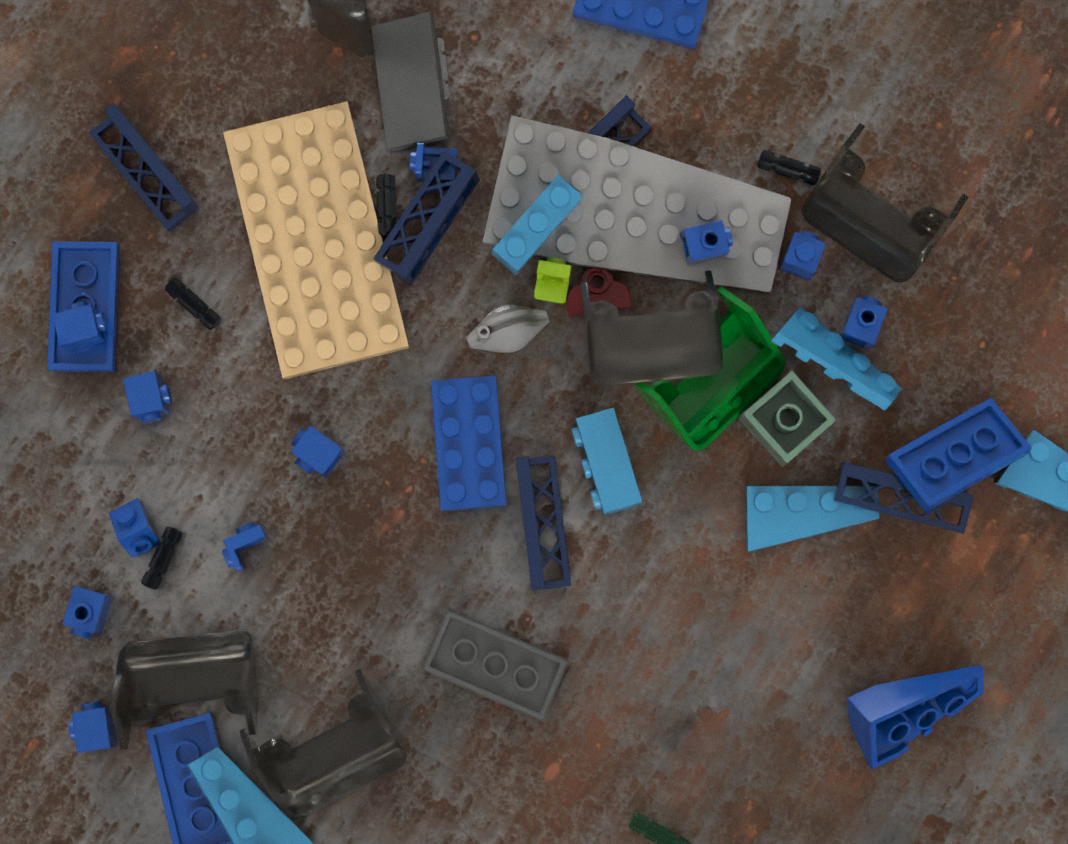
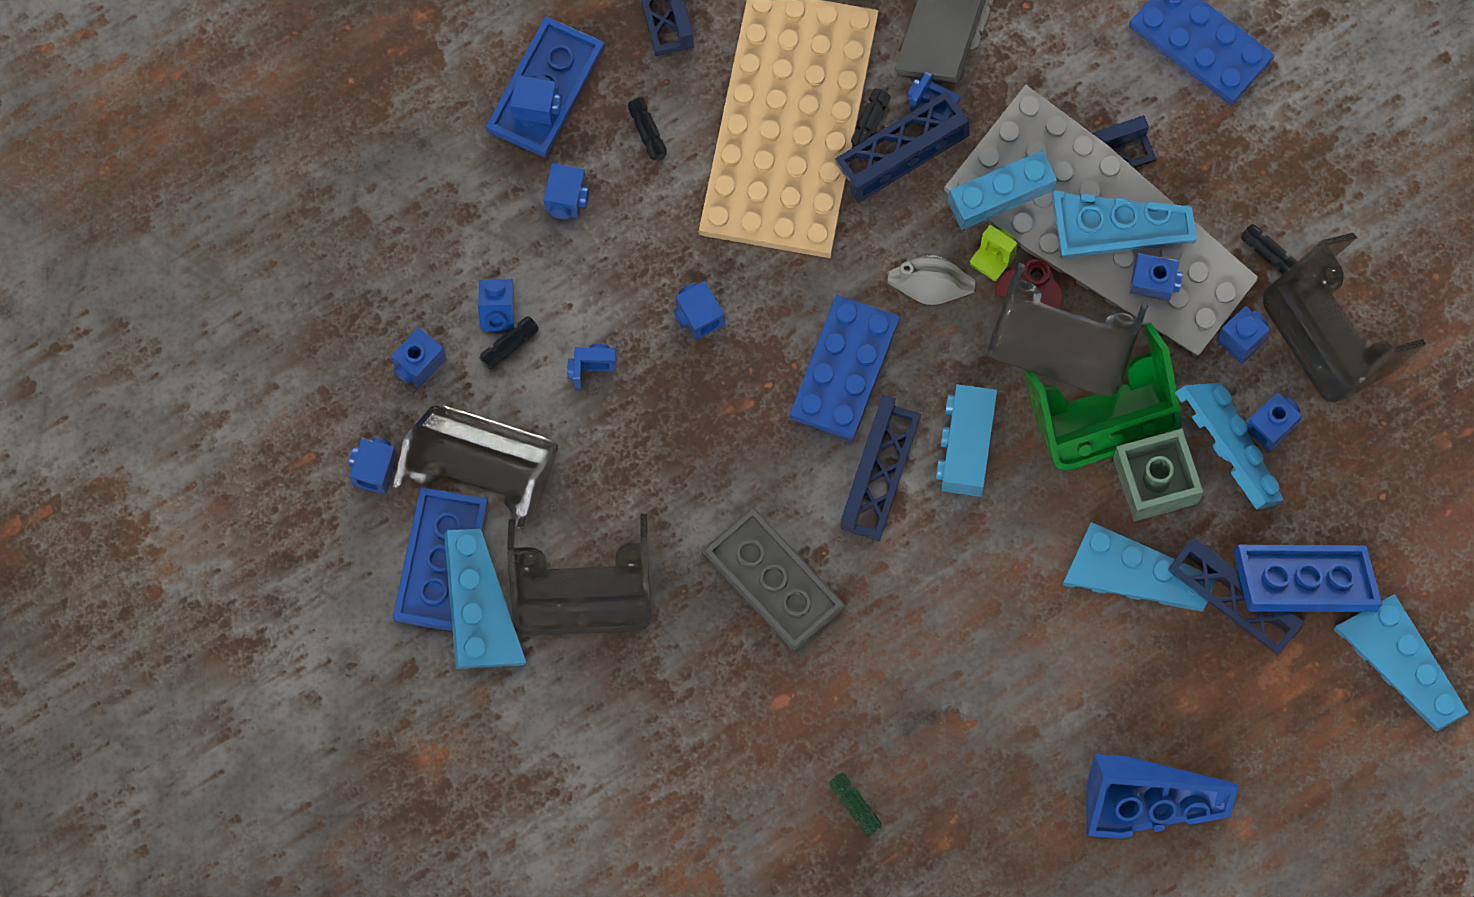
camera: 25 degrees right, 10 degrees down
none -> dark azure wing [1051,190,1197,259]

